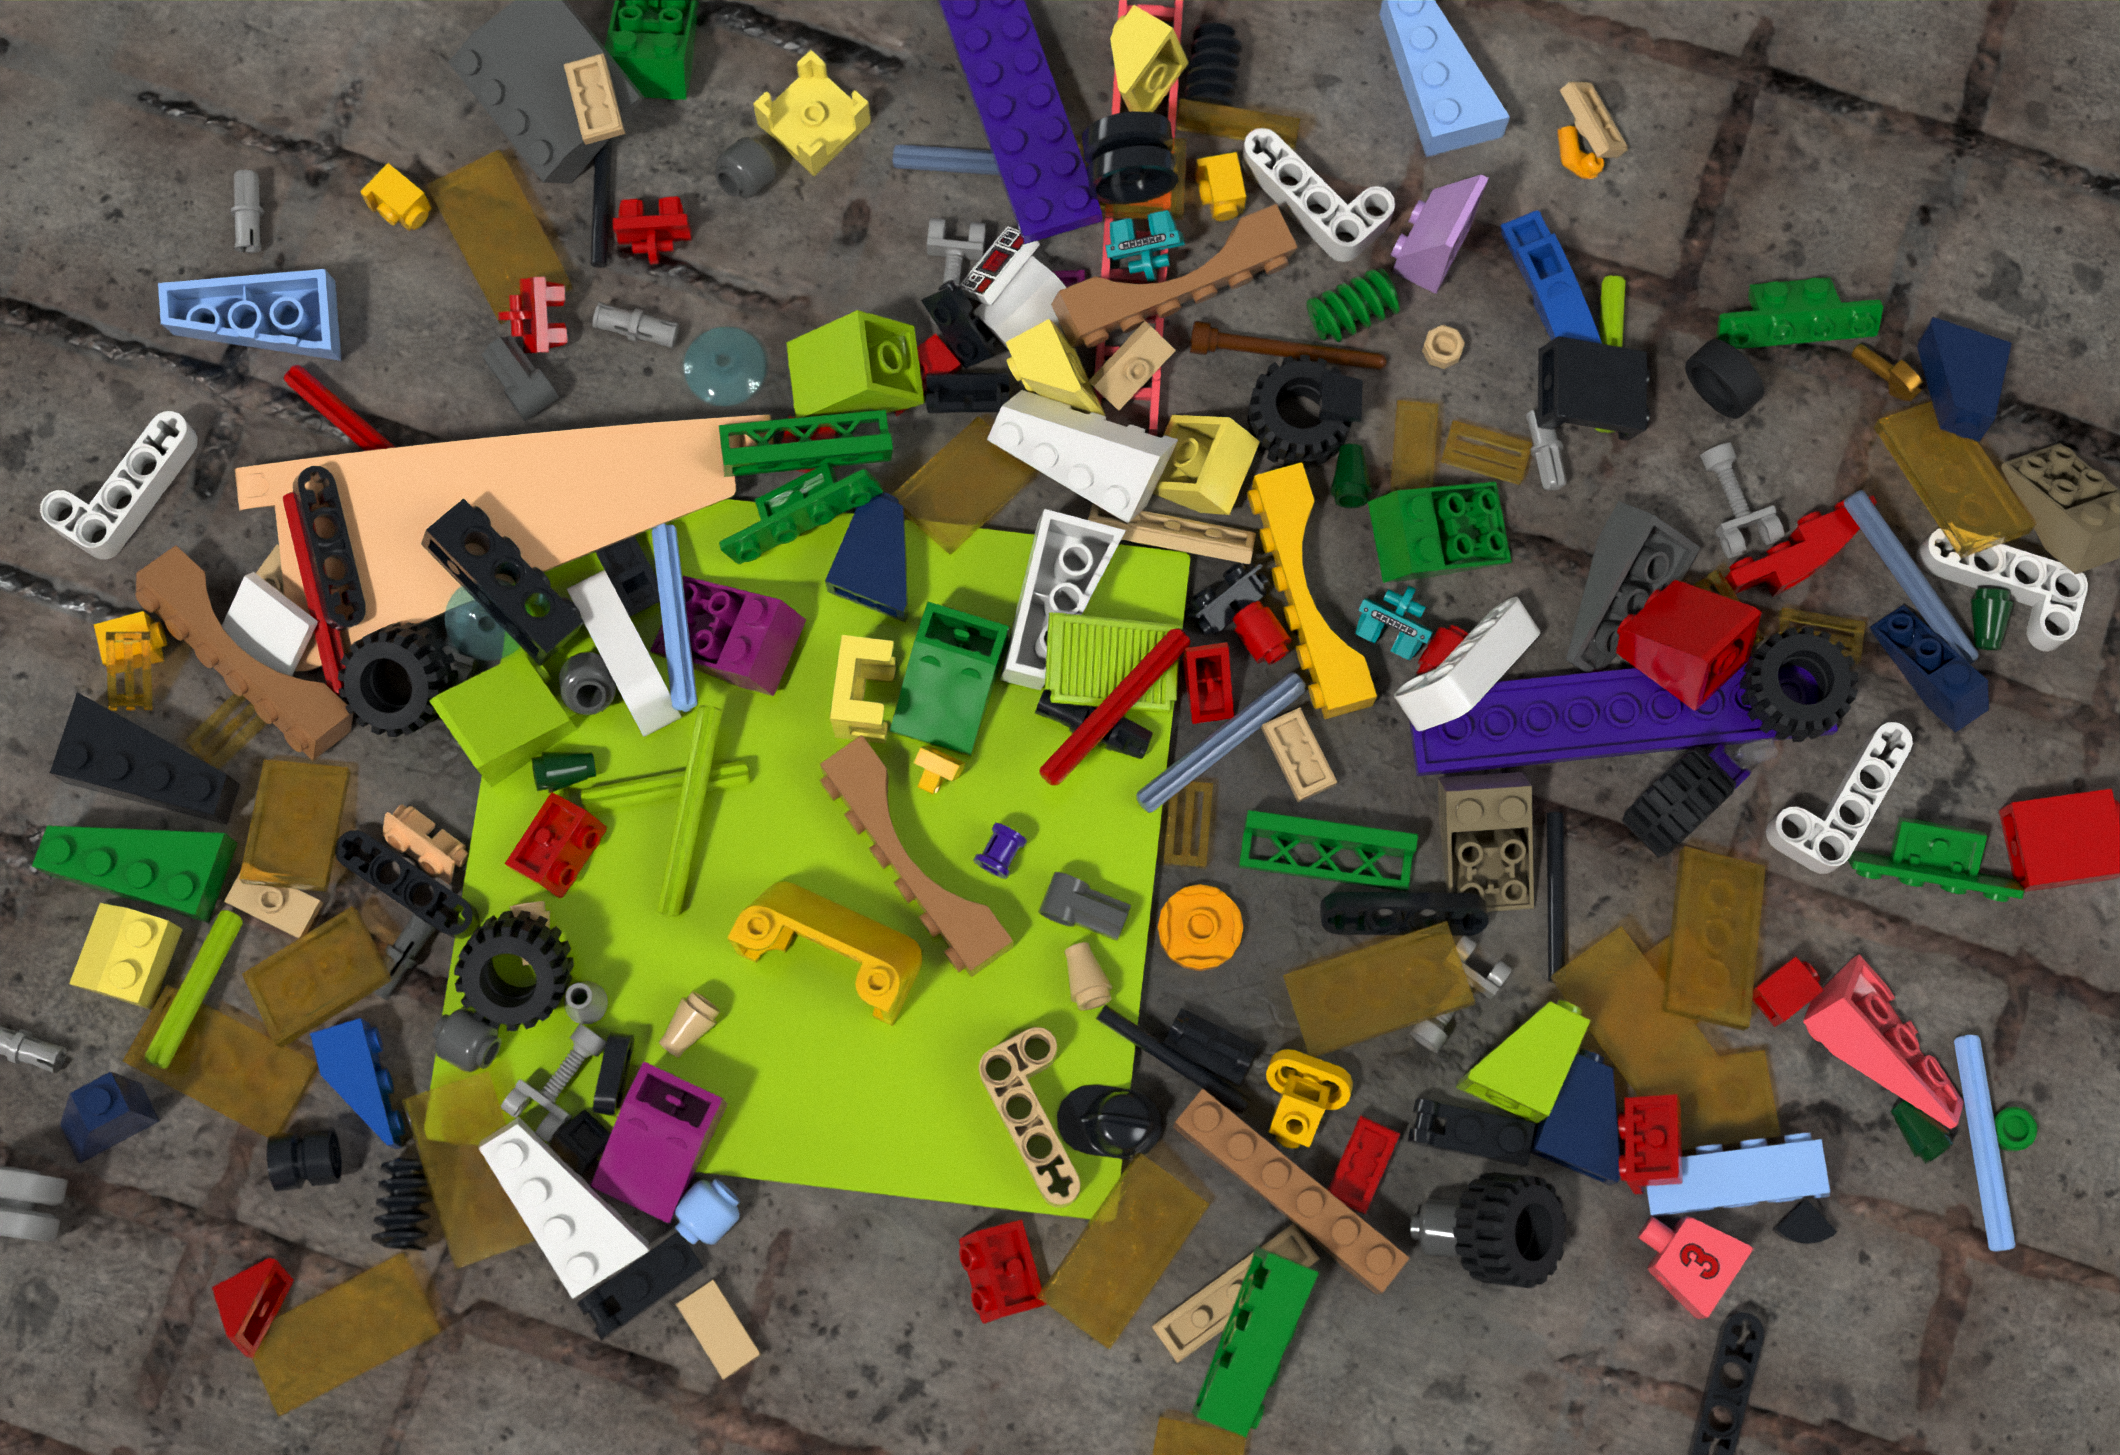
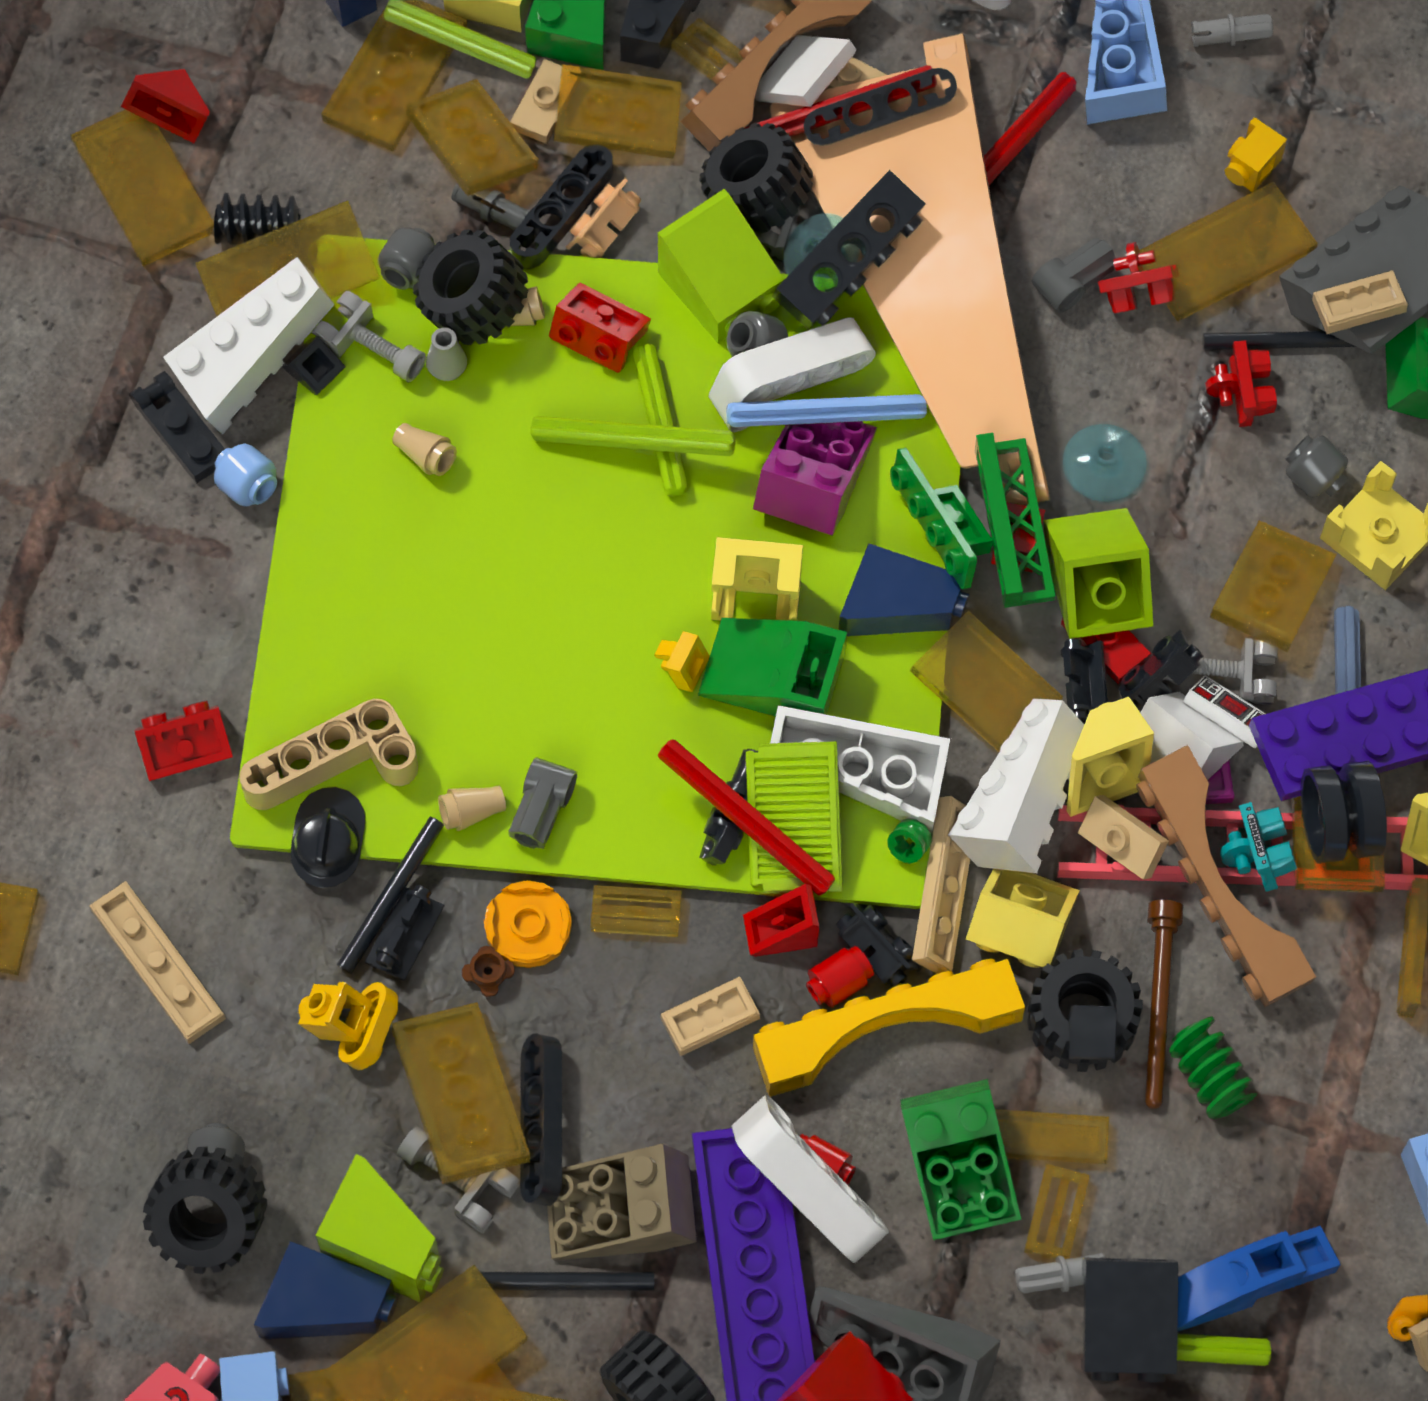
camera: 90 degrees right, 10 degrees down
black wheel [267,1127,342,1192] -> none
blue slope [310,1018,405,1149] -> none
dark green cone [531,752,596,794] -> none
magenta slope [591,1061,728,1224] -> none
light grey pin [592,302,679,348] -> none
black beam [593,1031,634,1116] -> none
black slope [595,536,660,617] -> none
tan tile [676,1280,762,1380] -> none
yellow windscreen [728,881,923,1026] -> none
medium nougat arch [819,735,1013,977] -> none
dark purple bush [973,822,1027,879] -> none
clear yellow tile [1037,1152,1209,1350] -> none
sand blue axle [1136,672,1306,813] -> none
medium nougat arch [1173,1088,1410,1295] -> none
green wedge [1191,1246,1319,1438] -> none
yellow brick [1195,152,1246,221] -> none
green fence [1239,810,1418,892] -> none
white beam [1242,128,1395,262] -> none
red plate [1327,1116,1400,1215] -> none
dark green cone [1331,444,1372,509] -> none
teal hips [1355,586,1433,661] -> none
lavender slope [1391,174,1489,294] -> none
black plate [1408,1098,1535,1167] -> none
tan tile [1422,325,1465,369] -> none
red bracket [1618,1094,1683,1194] -> none
none -> reddish brown plate [462,946,515,997]
none -> green bush [887,818,932,864]
none -> clear yellow tile [1210,520,1337,652]

